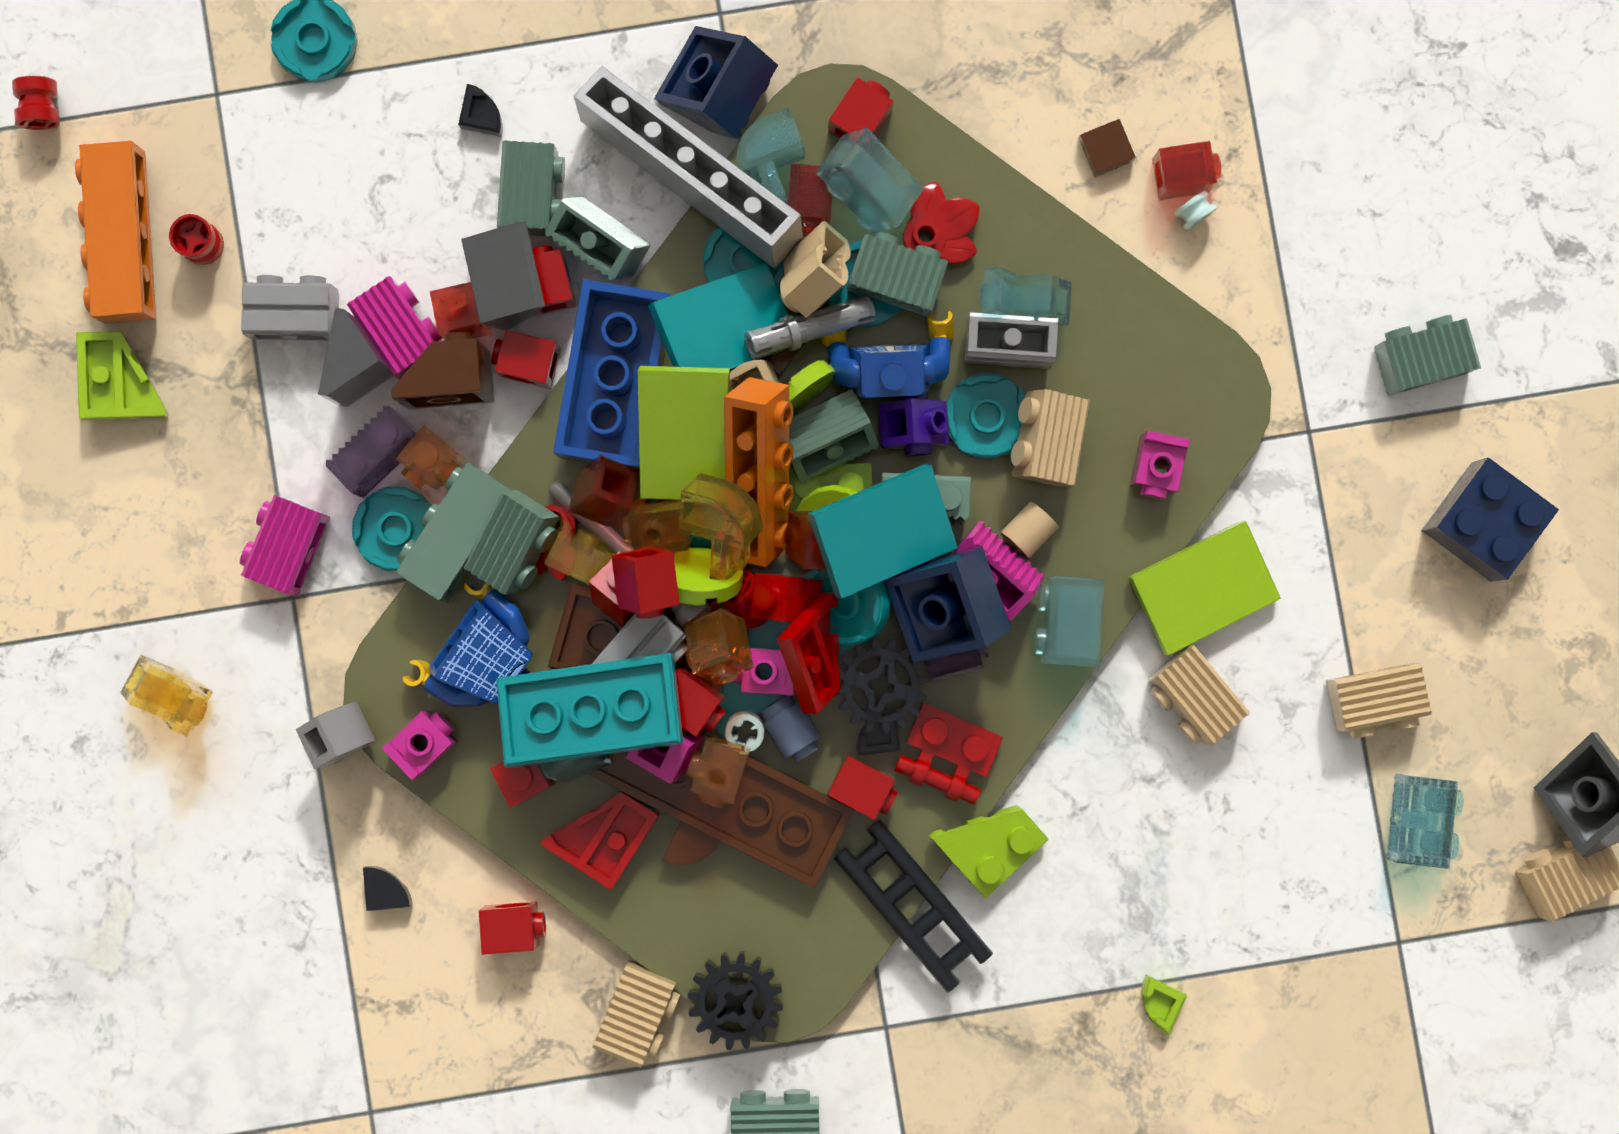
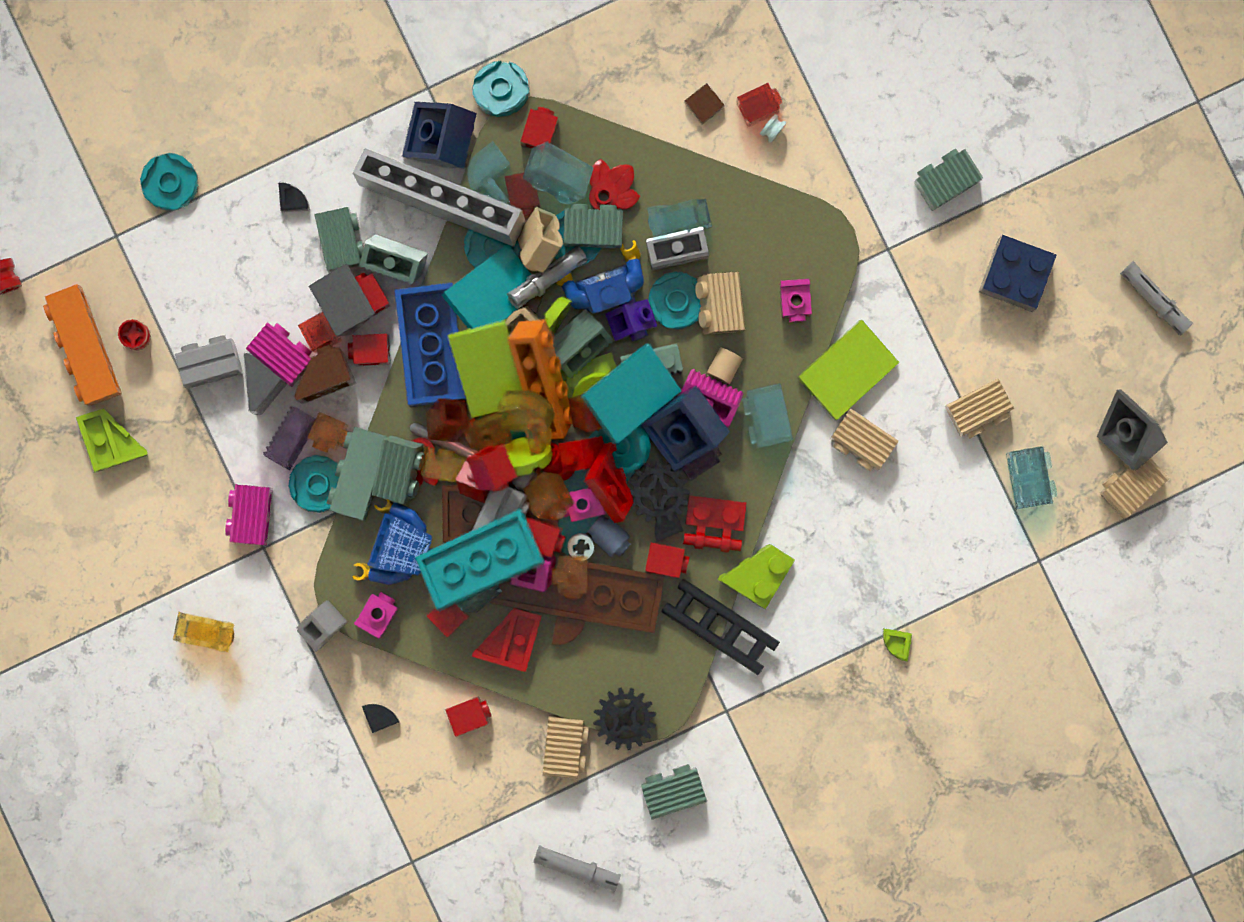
camera: 15 degrees left, 0 degrees up
none -> tile [472,61,530,117]

